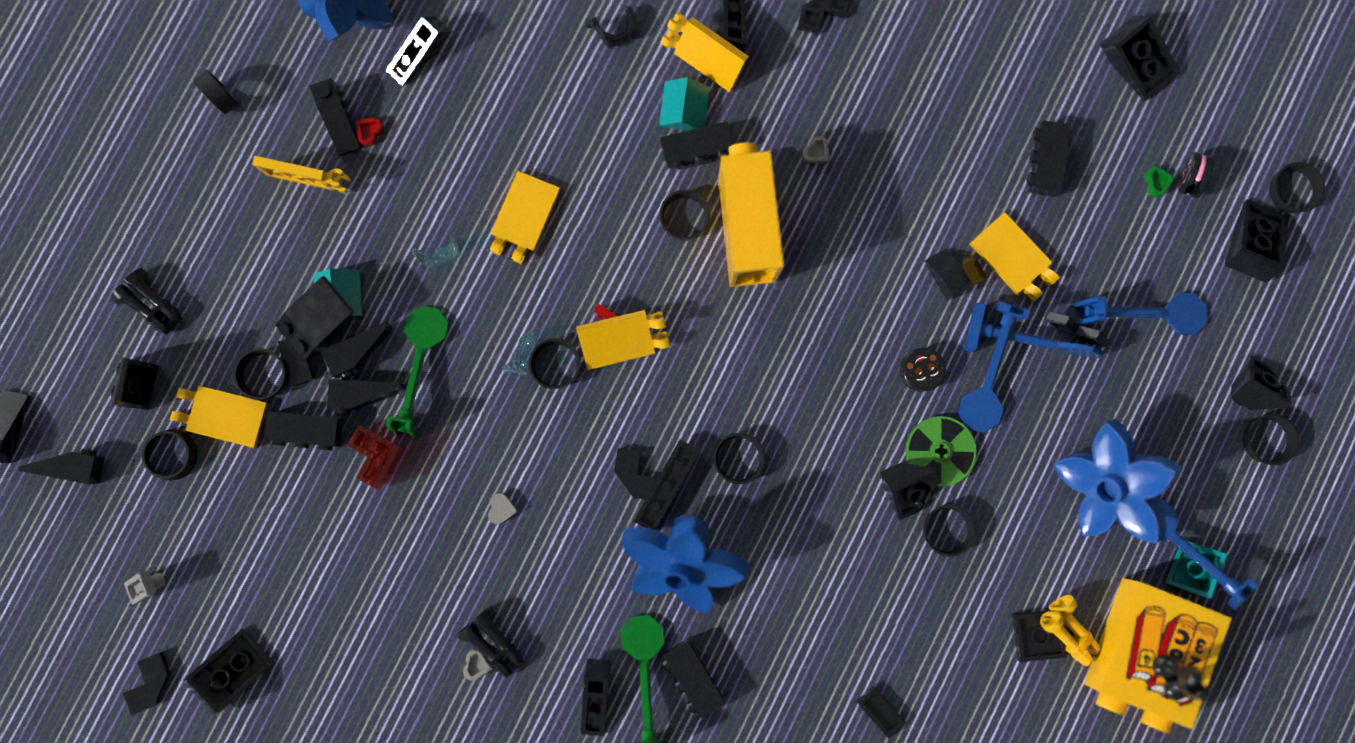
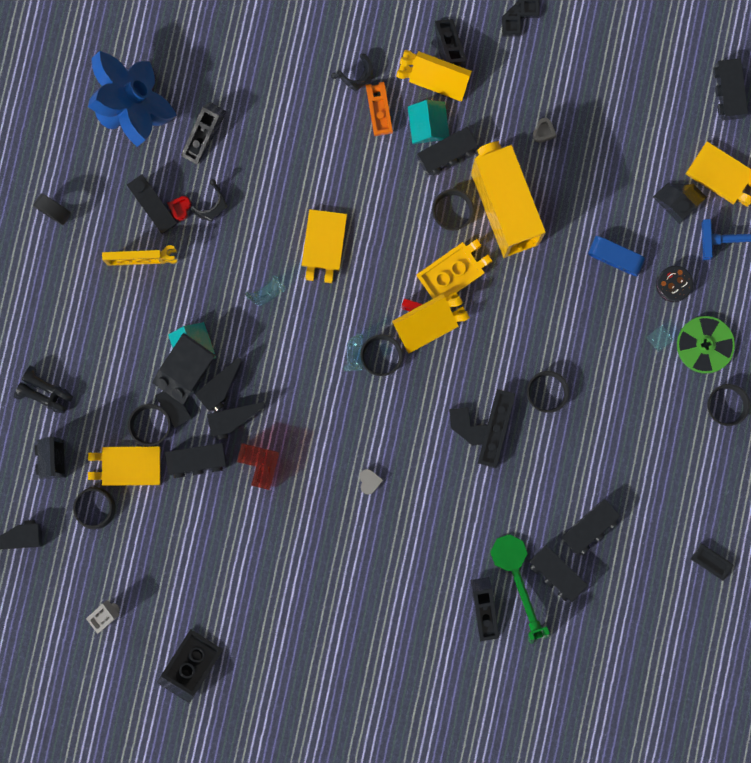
camera: 10 degrees left, 0 degrees up
black tile [123,651,171,715] -> none
green piece [386,306,449,439] -> none
black piece [456,606,524,678] -> none
light grey tile [463,648,494,680] -> none
blue plant [621,515,749,614] -> none
black slope [880,463,938,521] -> none
blue piece [958,300,1030,433] -> none
none -> black helmet [190,179,228,222]
none -> orange plate [366,82,393,136]
none -> yellow tile [416,239,492,299]
none -> black brick [560,499,621,555]
none -> blue beam [587,236,646,276]
none -> clear light blue tile [646,325,674,352]

